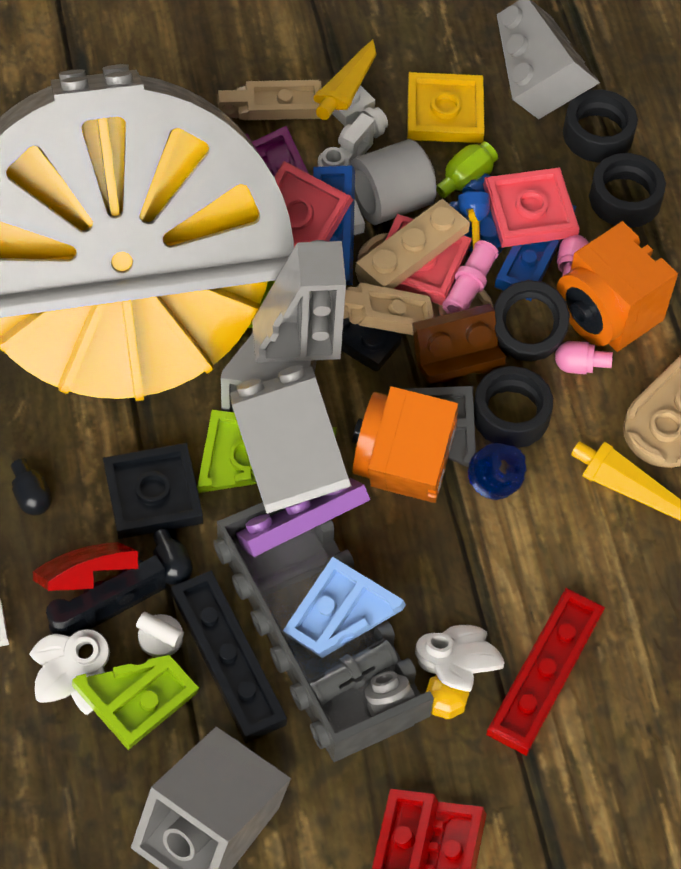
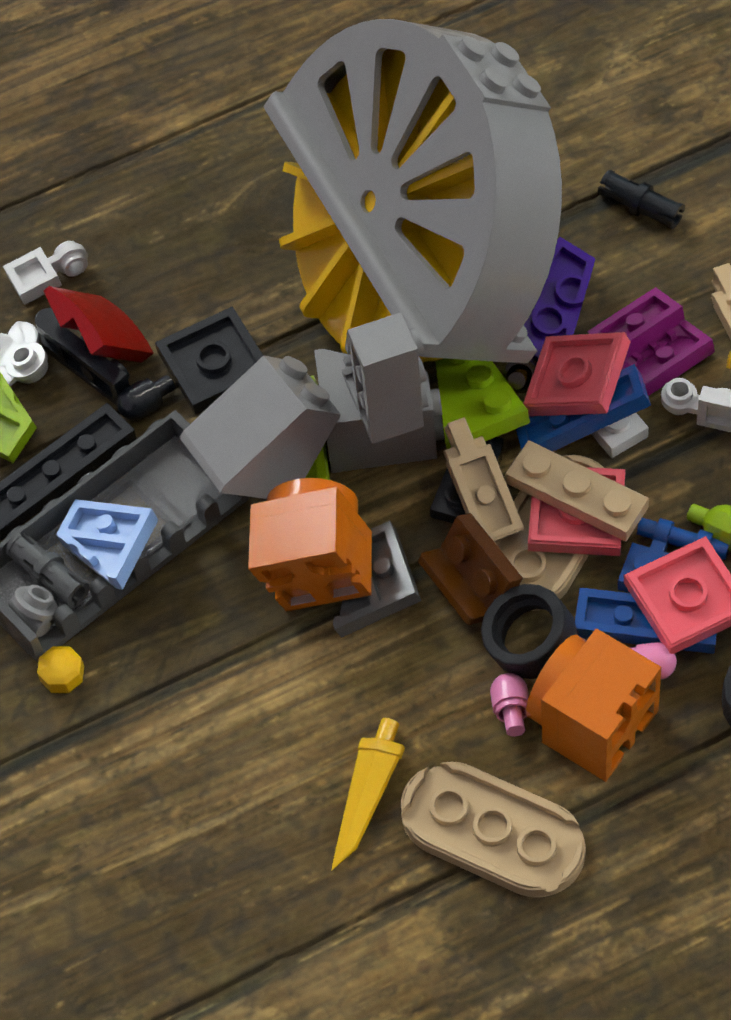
camera: 85 degrees right, 0 degrees up
black cylinder [11,458,52,516] -> none
white plate [136,612,184,657] -> none
medium lavender plate [236,478,370,557] -> none
light grey piece [349,139,436,226] -> none
white plate [415,625,504,692] -> none
bright pink pin [442,240,499,314] -> none
blue hinge [458,192,490,249] -> none
clear blue piece [468,443,527,500] -> none
black tyre [474,366,554,449] -> none
red tile [486,588,605,756] -> none

